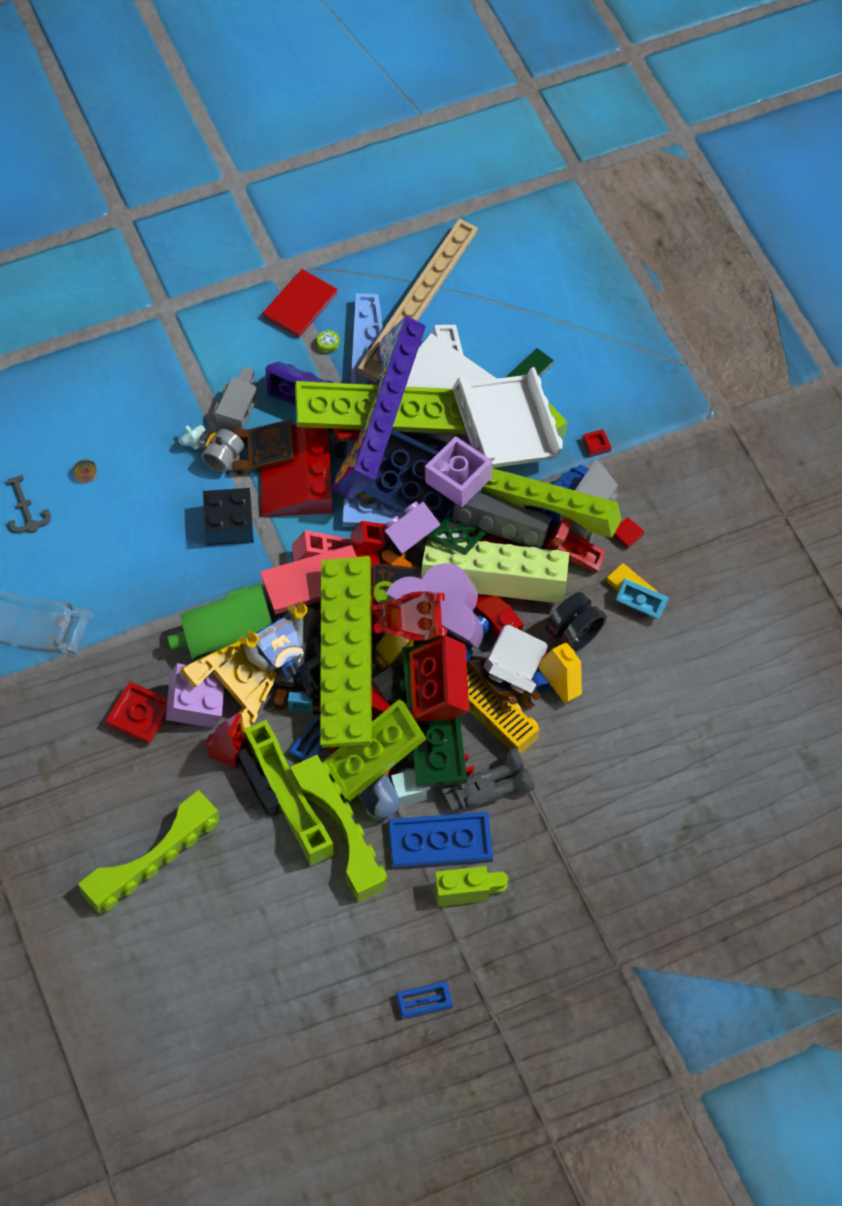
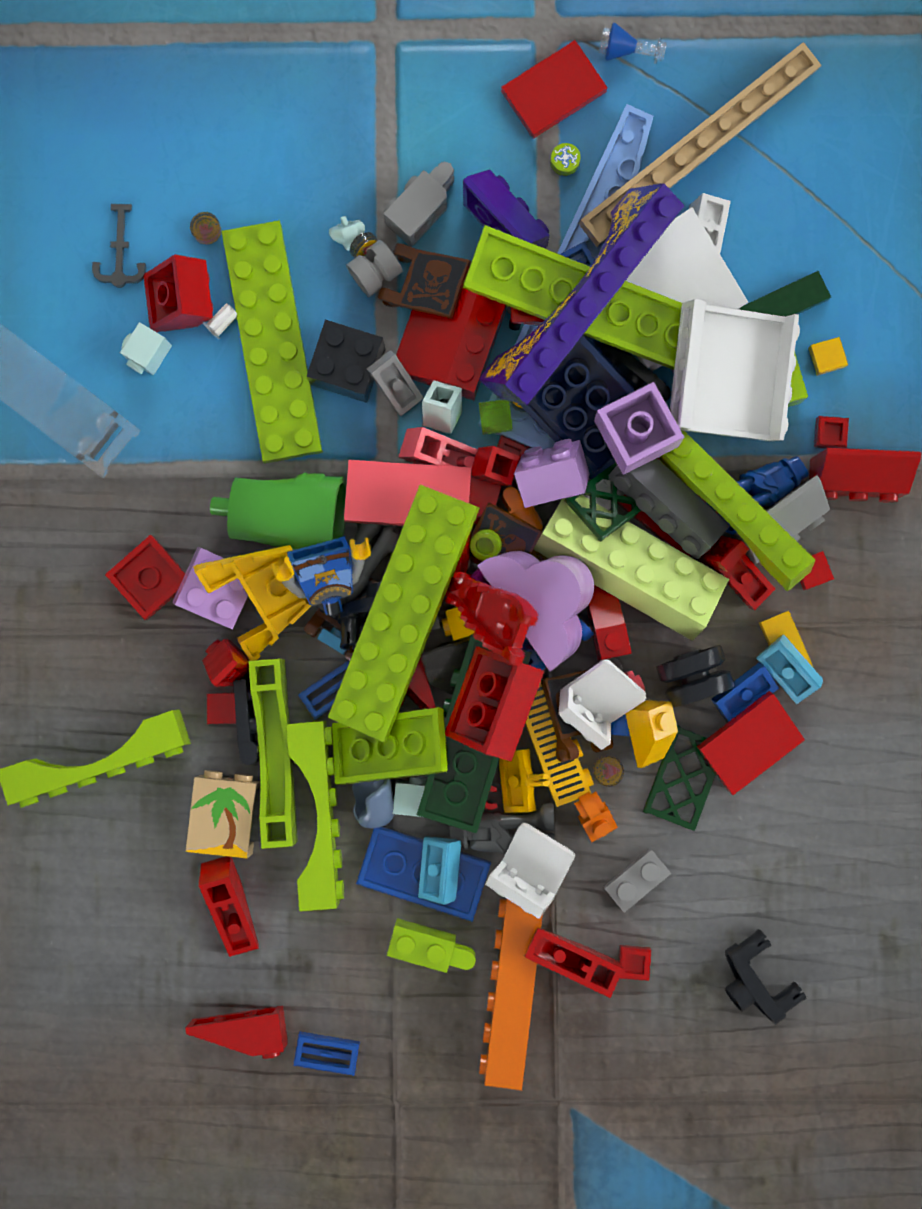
camera: 30 degrees right, 25 degrees up
none -> light aqua brick [120,322,172,375]
none -> red slope [144,254,213,332]
none -> tan panel [185,770,260,858]
none -> red slope [185,1006,288,1059]
none -> red slope [198,856,259,957]
none -> white piece [203,303,237,339]
none -> red tile [207,693,236,724]
none -> lime plate [222,220,323,464]
none -> light grey plate [367,350,424,416]
none -> medium azure slope [418,836,461,905]
none -> light aqua brick [422,380,462,434]
none -> clear neon green tile [478,400,513,435]
none -> orange brick [479,898,543,1090]
none -> white bracket [485,823,575,919]
none -> yellow plate [499,749,550,813]
none -> red slope [524,927,624,998]
none -> orange plate [574,791,618,843]
none -> clear smoke tile [593,755,624,787]
none -> piece [599,23,667,64]
none -> light grey plate [603,848,671,913]
none -> red tile [618,945,651,981]
none -> dark green window [643,725,716,831]
none -> red tile [697,691,805,795]
none -> blue plate [711,662,779,722]
none -> black connector [725,929,807,1024]
none -> yellow tile [808,337,848,376]
none -> red slope [809,448,921,503]

